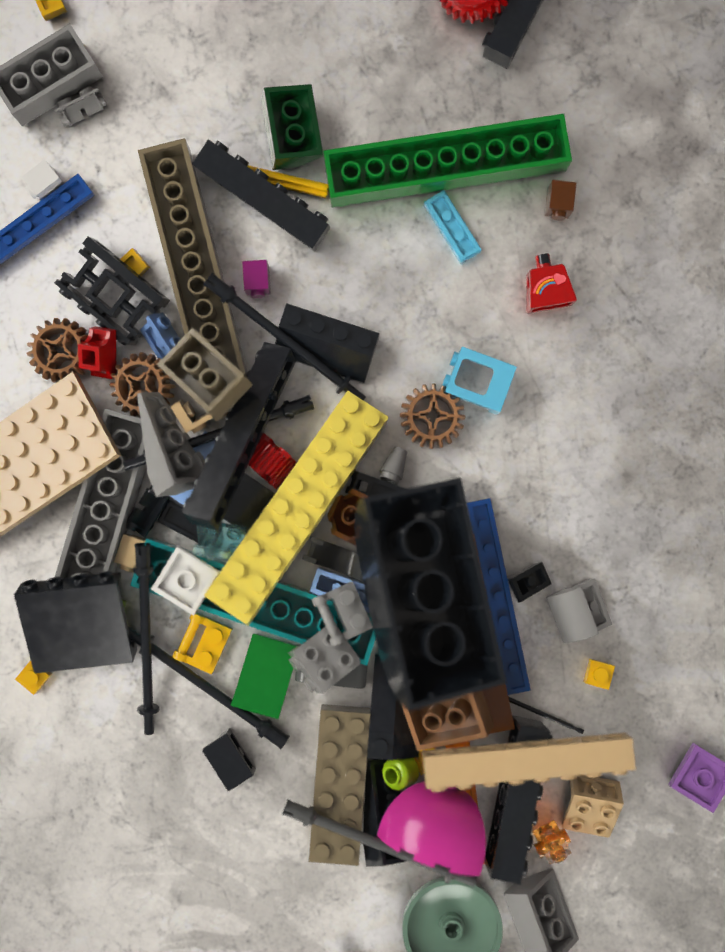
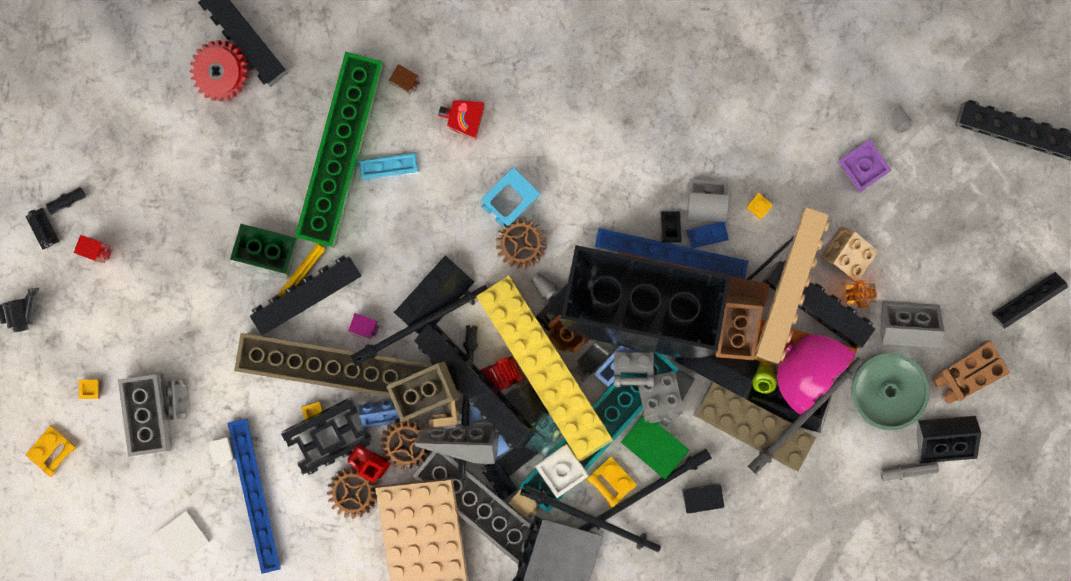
camera: 60 degrees left, 0 degrees up
none -> blue plate [687,222,729,249]

